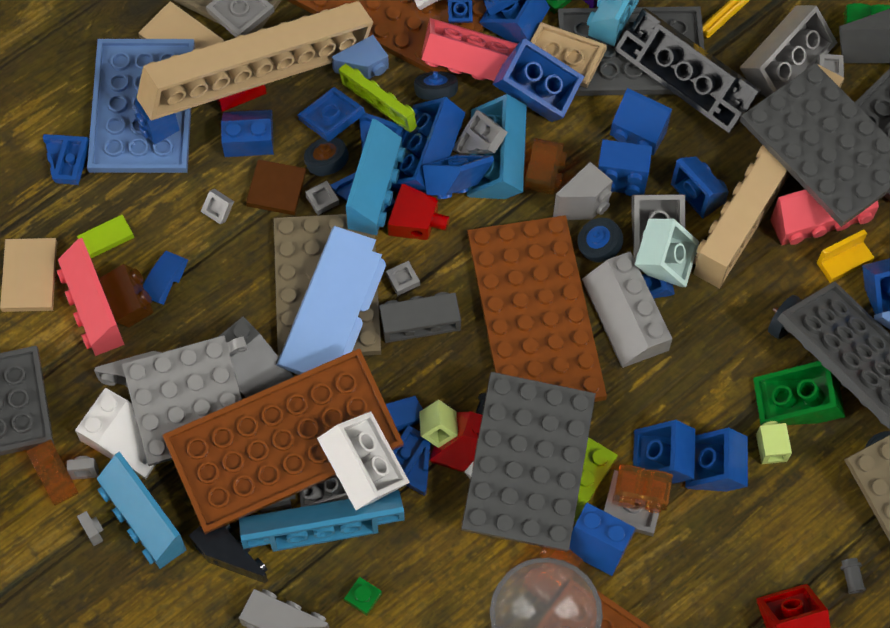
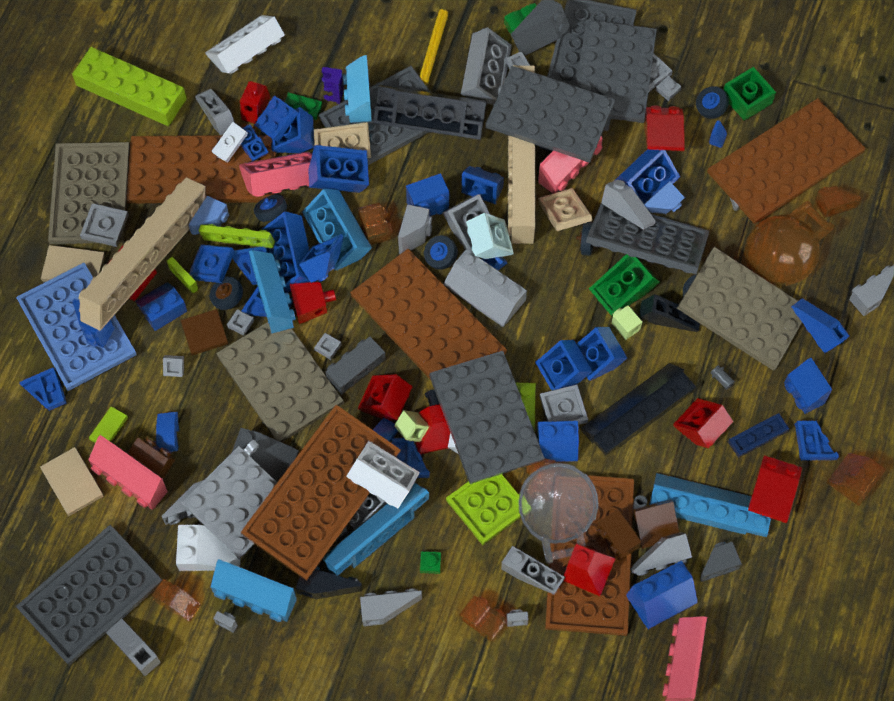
camera: 30 degrees left, 0 degrees up
light grey plate [67,456,99,480] -> none
light blue slope [276,226,386,375] -> none
light grey wing [453,110,508,154] -> none
blue slope [610,88,672,156] -> none
clear orange brick [613,465,673,513] -> none
yellow panel [817,229,874,283] -> none
none -> lime tile [167,257,198,294]
none -> red slope [357,374,412,420]
none -> lime plate [446,474,530,545]
none -> tan tile [538,188,592,231]
none -> black slope [580,363,696,456]
none -> light grey slope [601,179,656,230]
none -> black slope [639,294,700,332]

